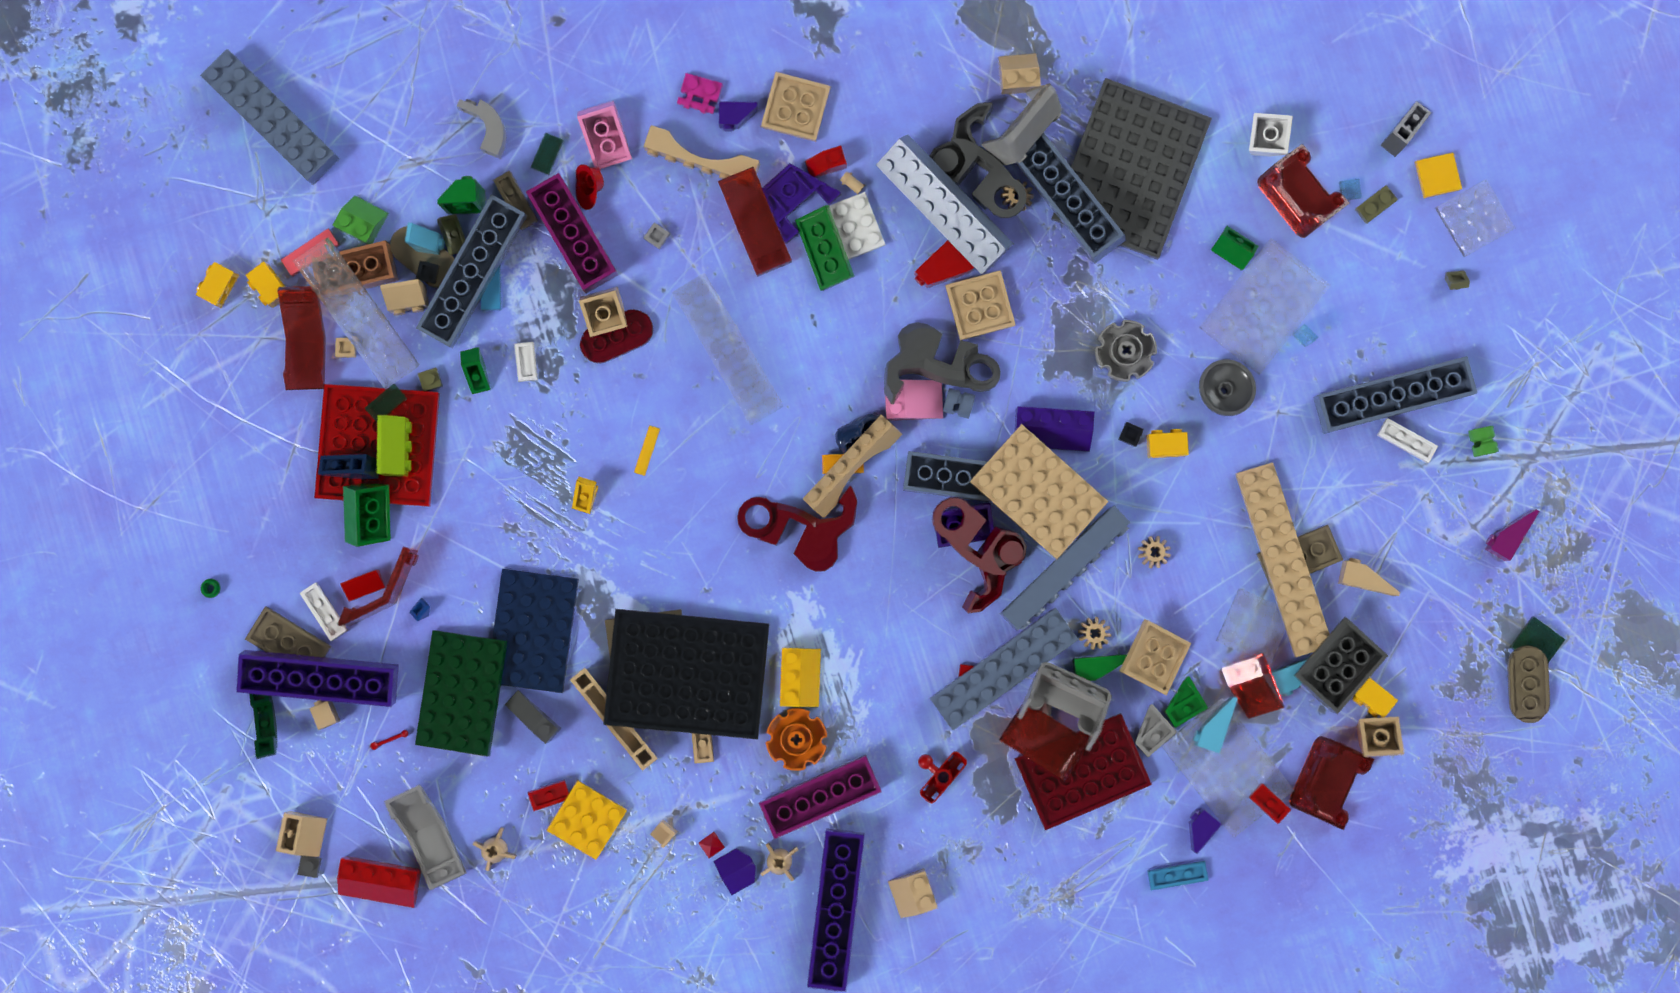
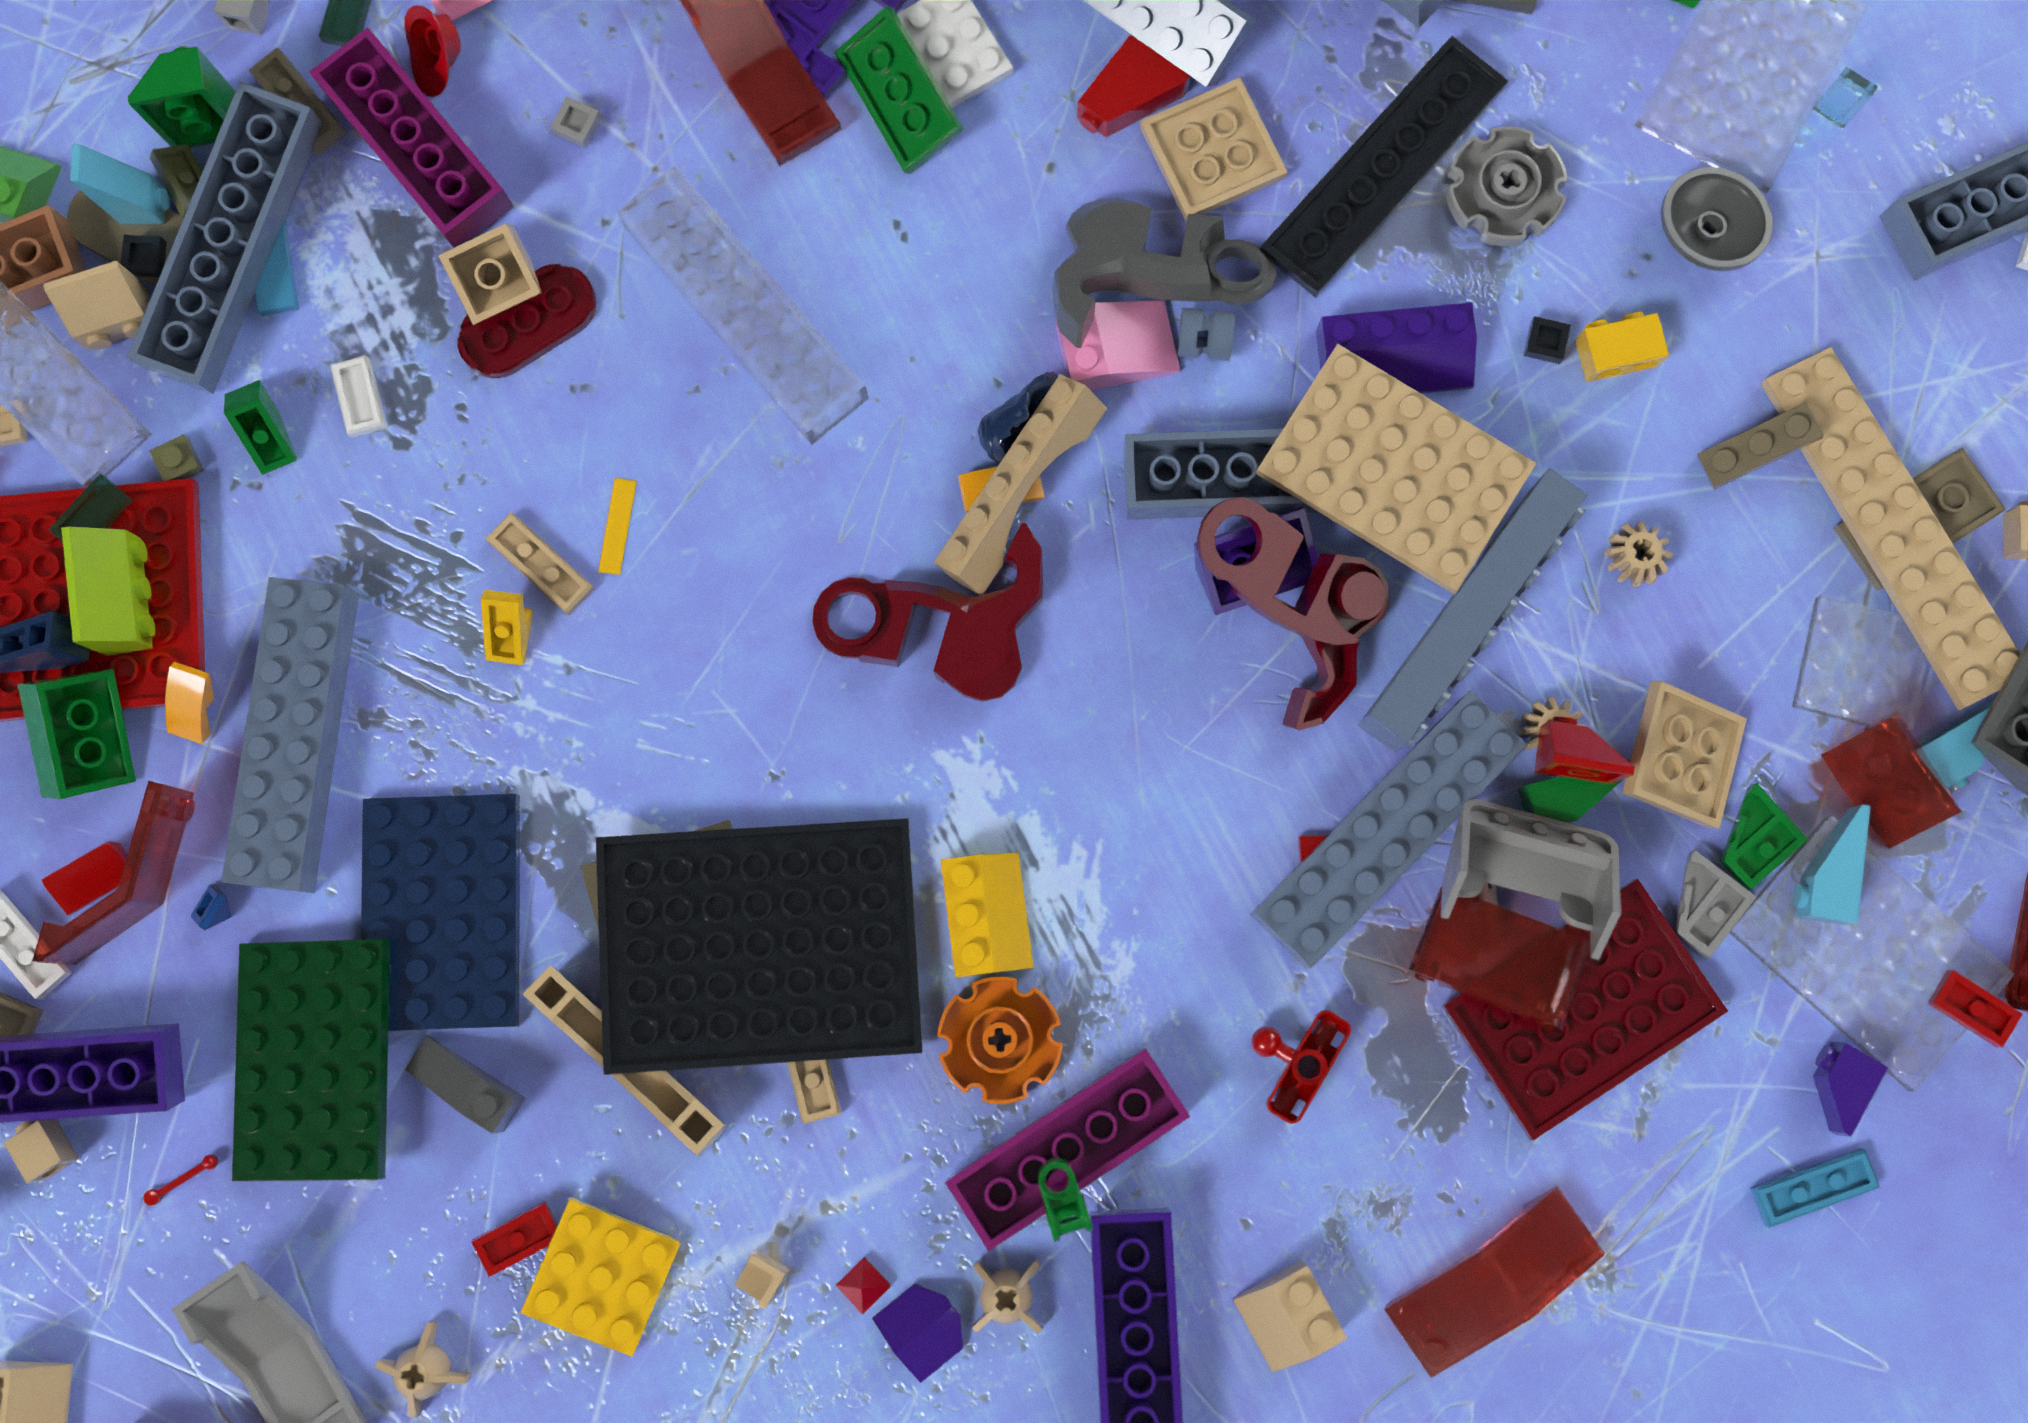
camera: 10 degrees left, 5 degrees down
none -> light orange slope [165,662,214,745]
none -> sand blue brick [221,577,359,893]
none -> tan tile [485,512,595,616]
none -> green piece [1038,1158,1093,1242]
none -> black plate [1260,35,1508,298]
none -> clear red windscreen [1384,1186,1605,1378]
none -> red slope [1534,717,1635,784]
none -> dark tan plate [1697,402,1824,490]

